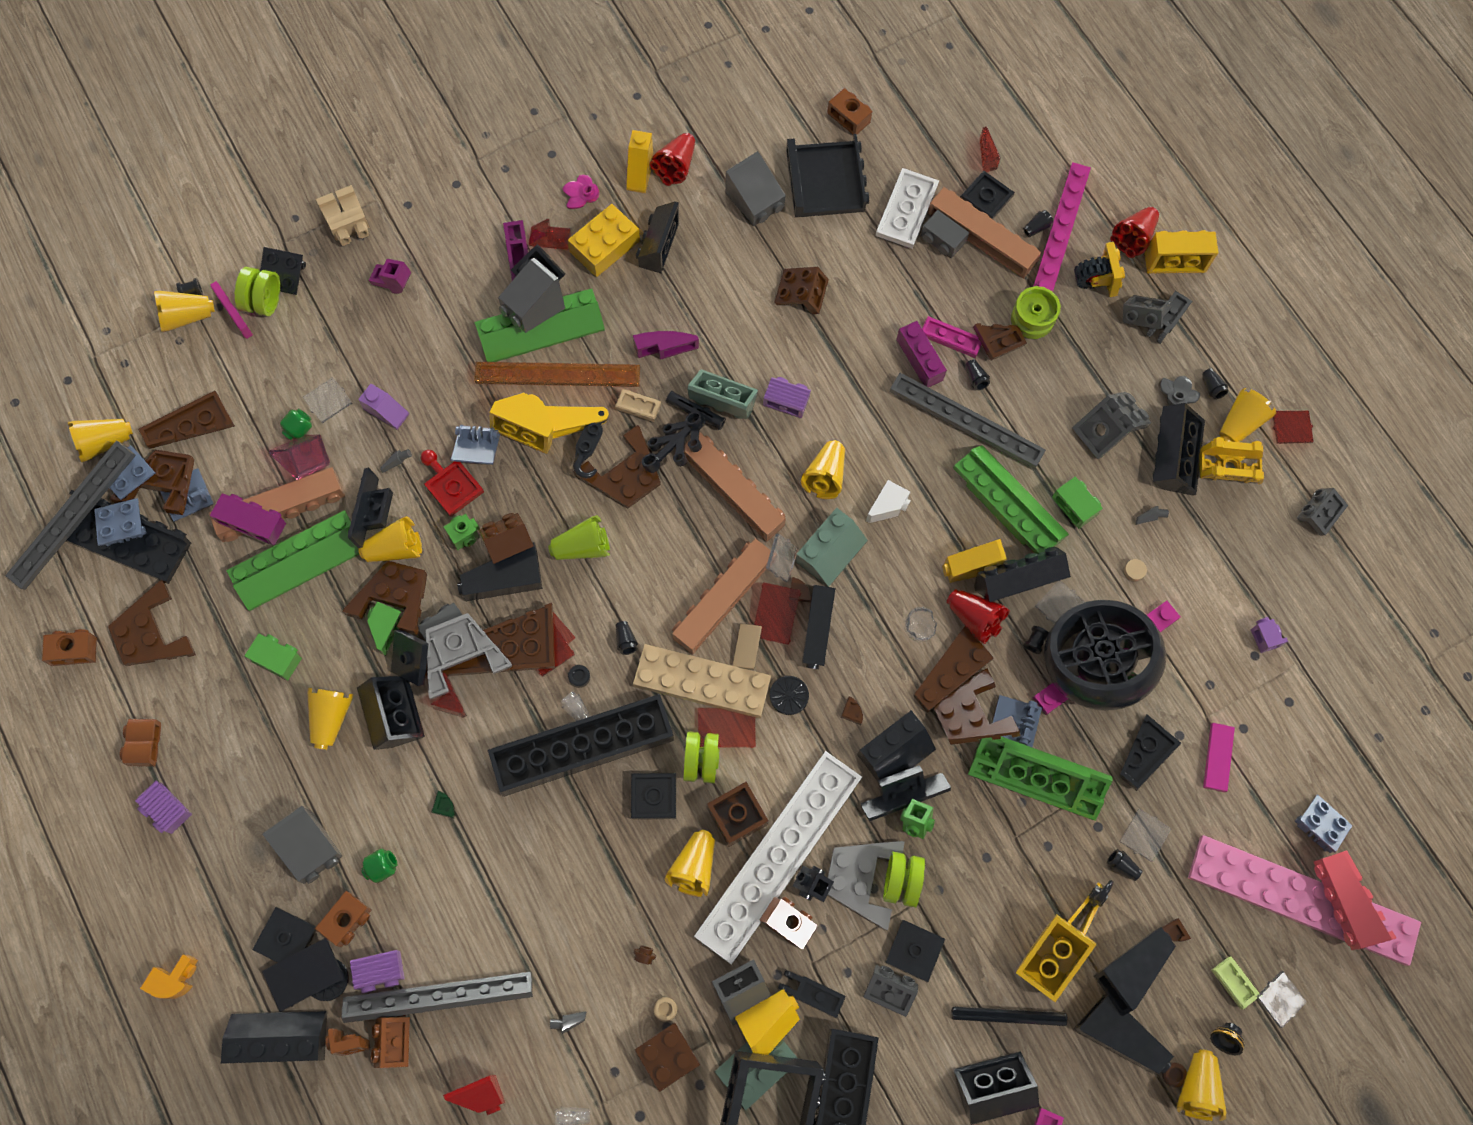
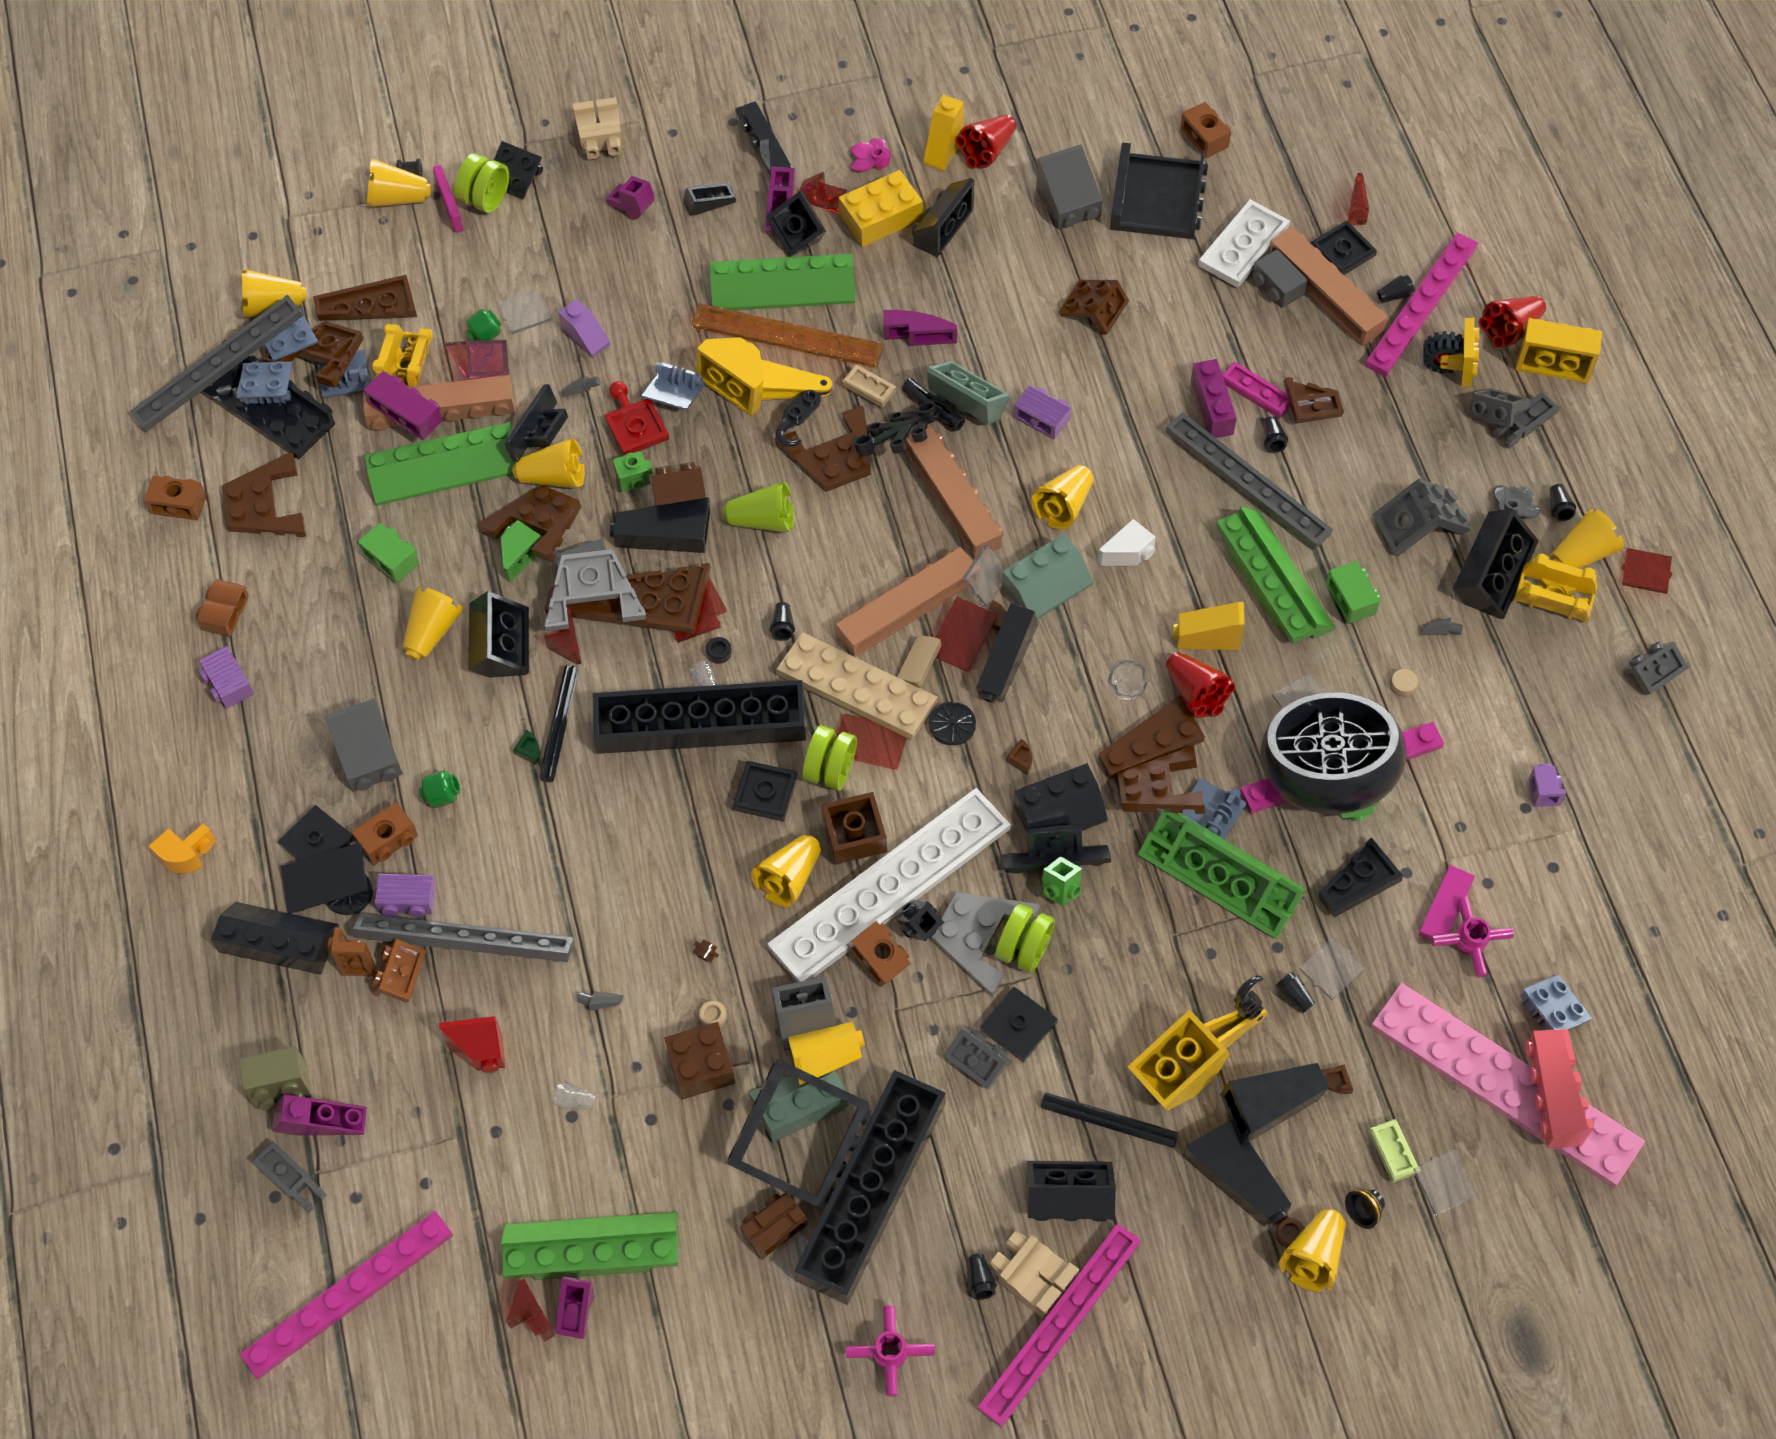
camera: 20 degrees right, 10 degrees down
black plate [391,629,429,686] -> none
dark grey slope [498,258,565,333] -> none
black hinge [778,970,846,1018] -> none
black slope [974,547,1071,602] -> none
lime wheel [1011,286,1061,339] -> none
black bush [1023,626,1049,654] -> none
none -> yellow piece [372,324,433,387]
none -> black axle [539,665,578,783]
none -> black slope [683,183,737,216]
none -> black bracket [735,102,791,175]
none -> dark pink bar [1431,897,1514,978]

